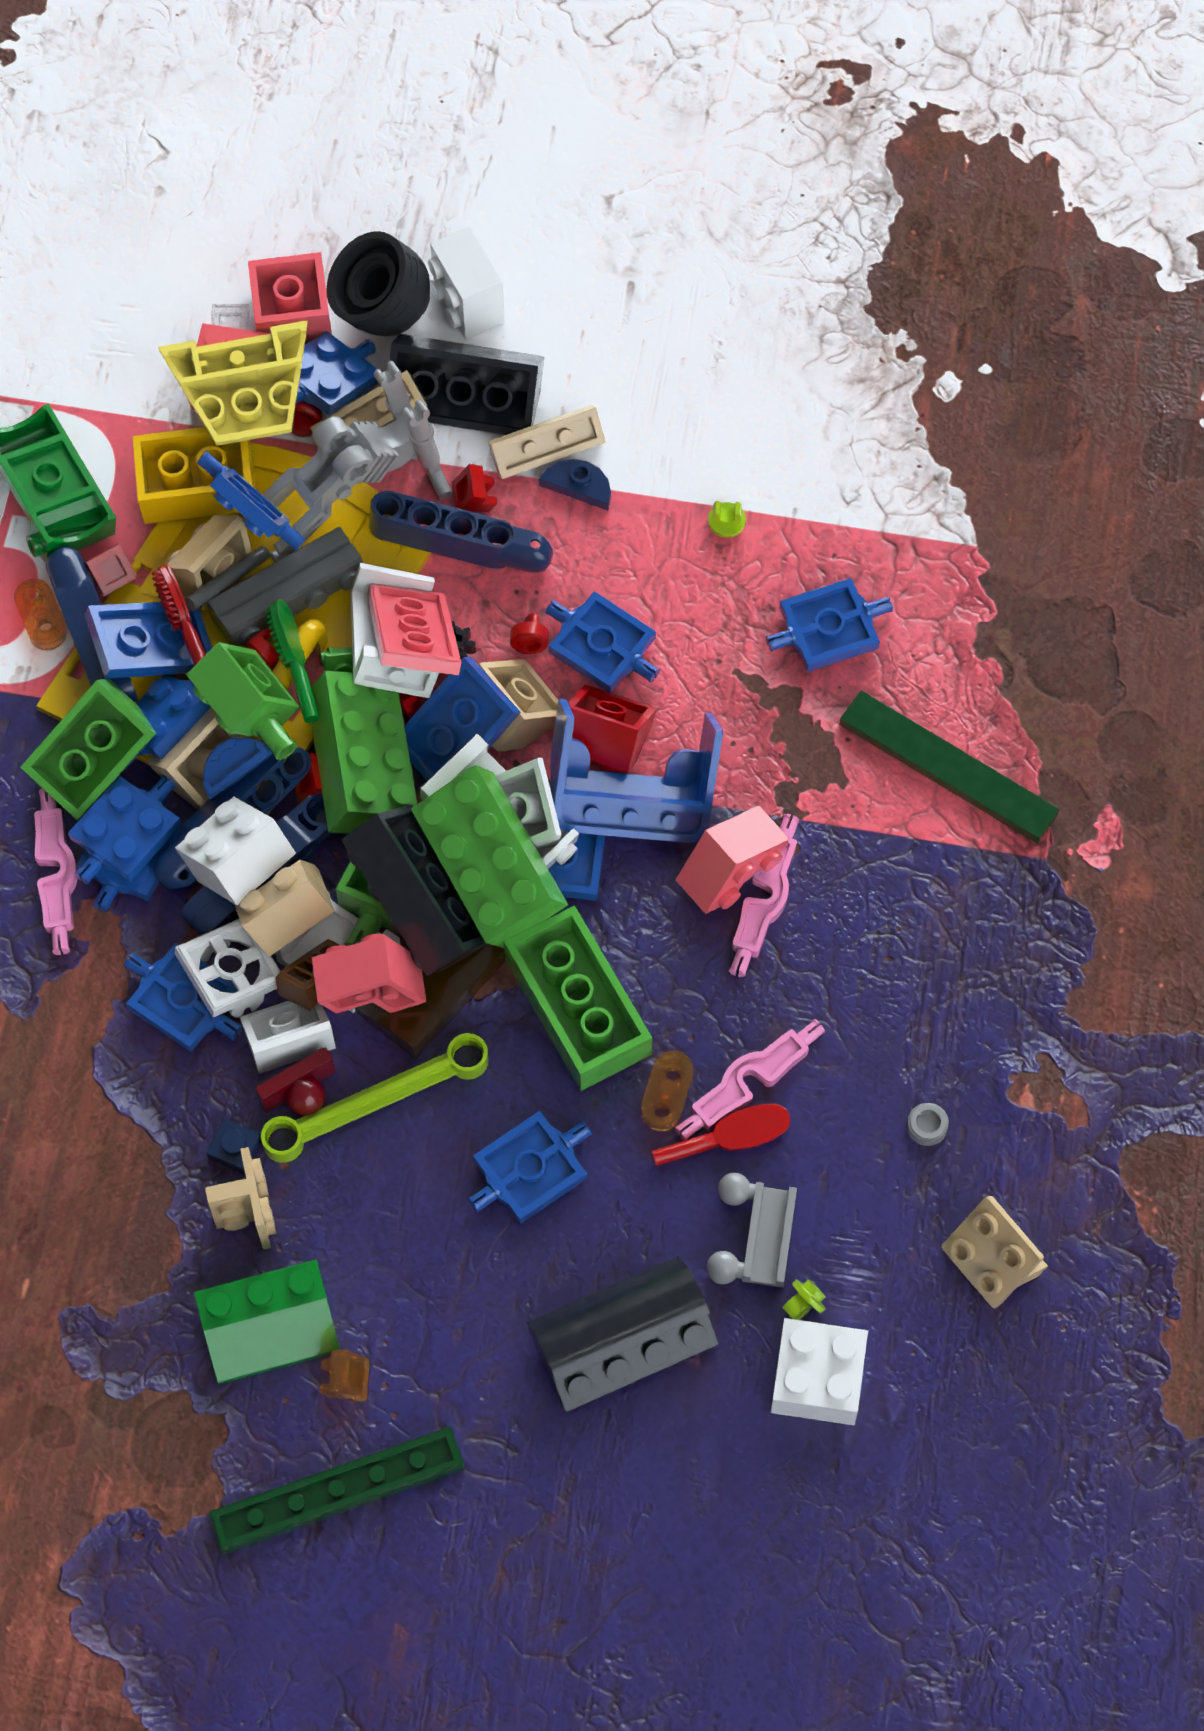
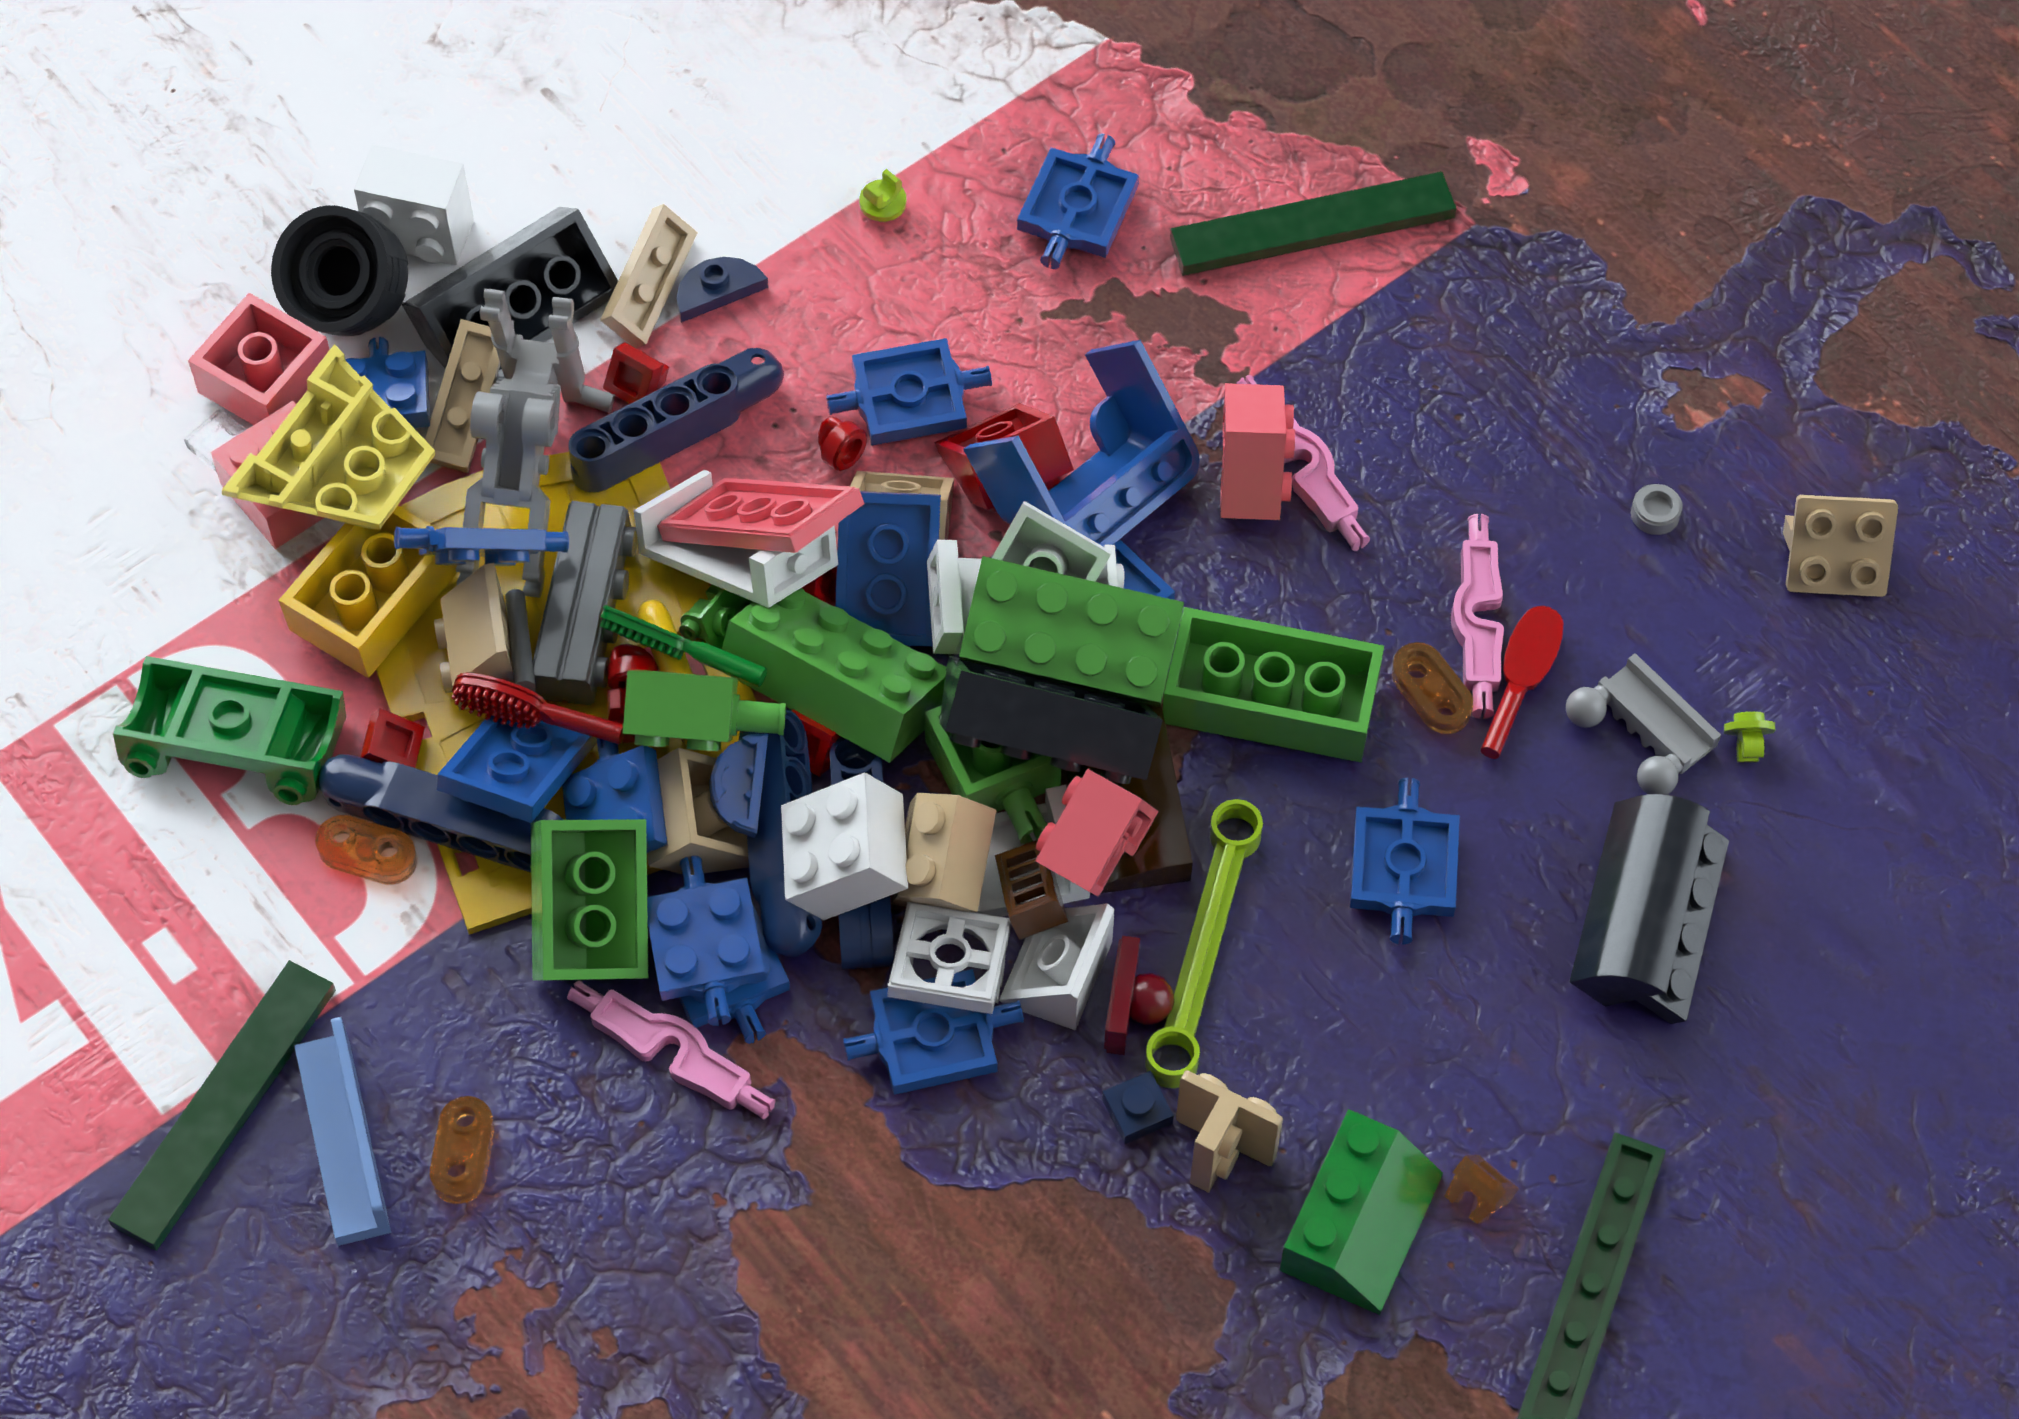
camera: 50 degrees left, 5 degrees down
white brick [771,1318,868,1425] -> none

